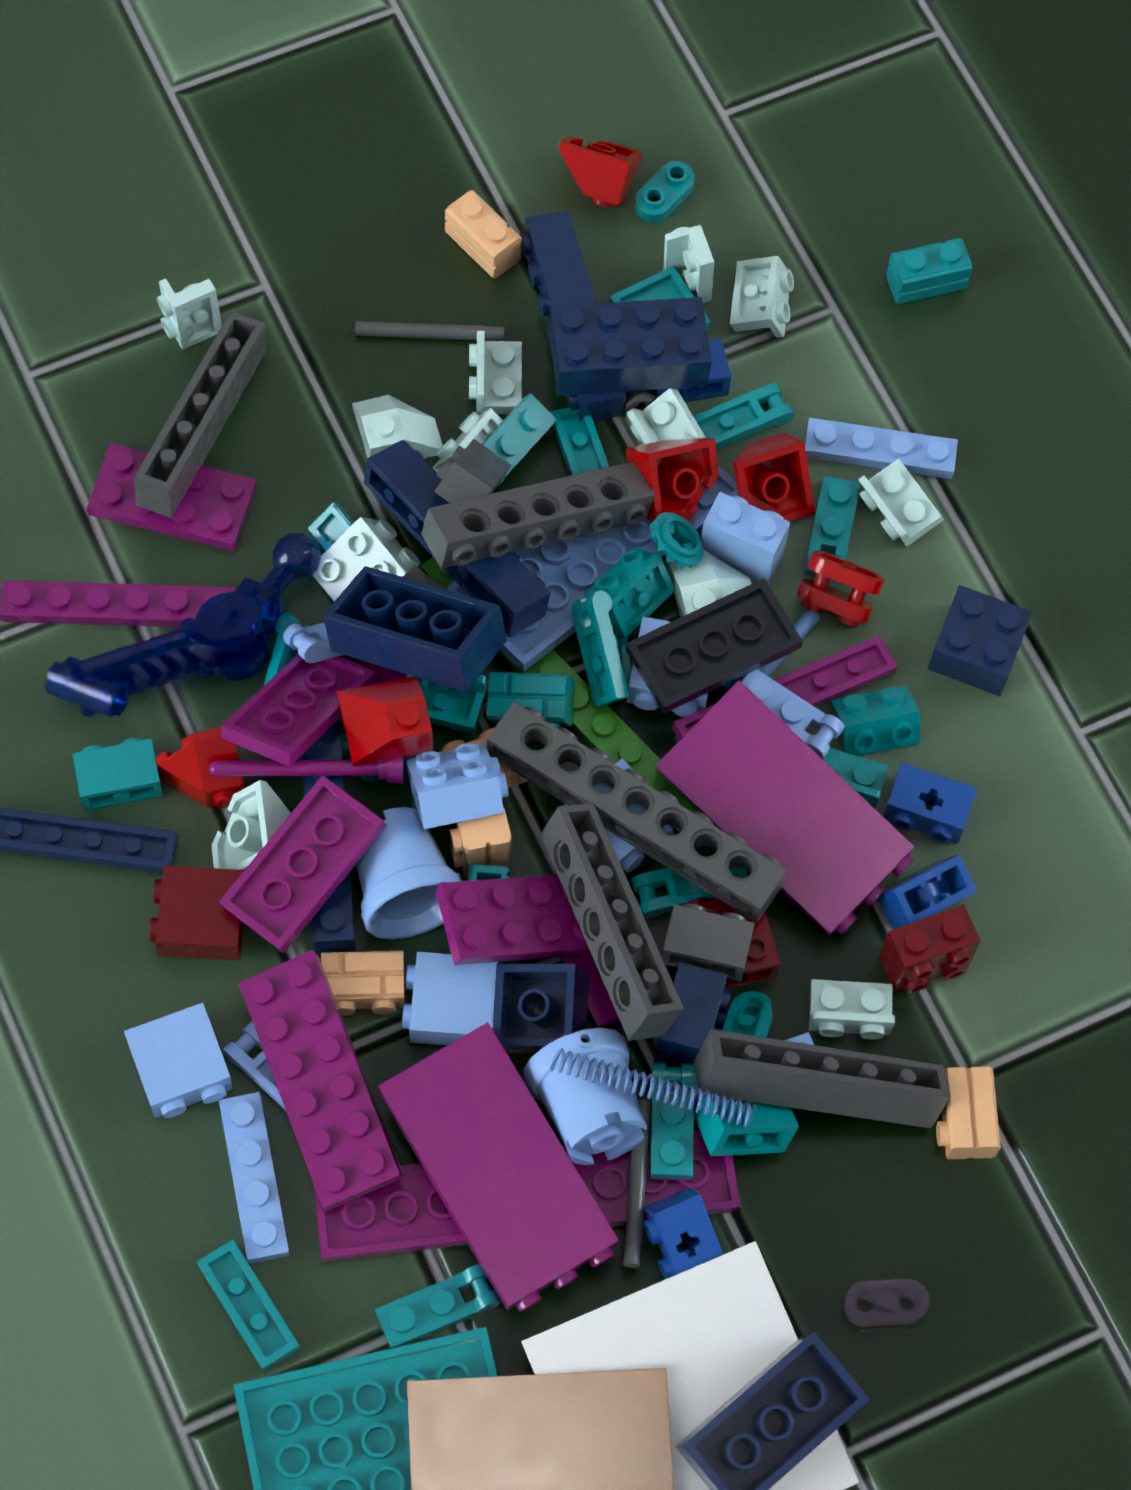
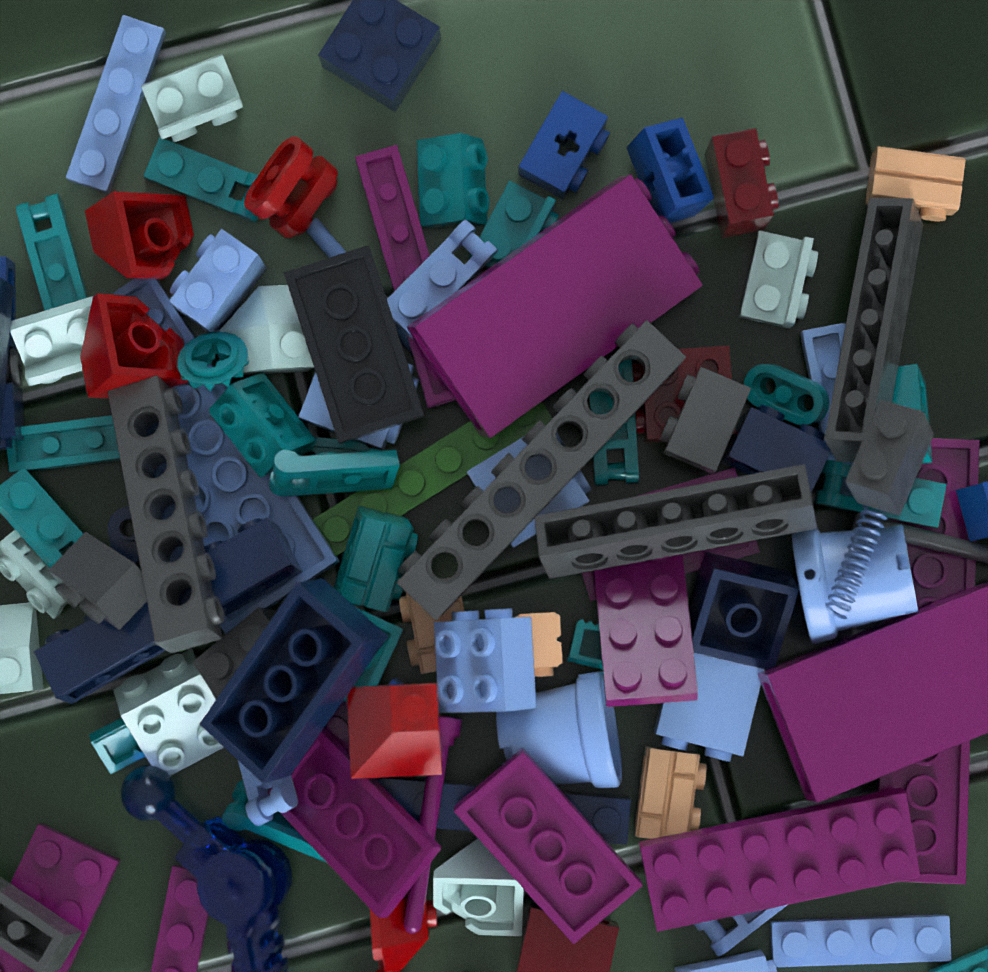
camera: 70 degrees left, 20 degrees up
none -> dark grey brick [845,400,934,515]

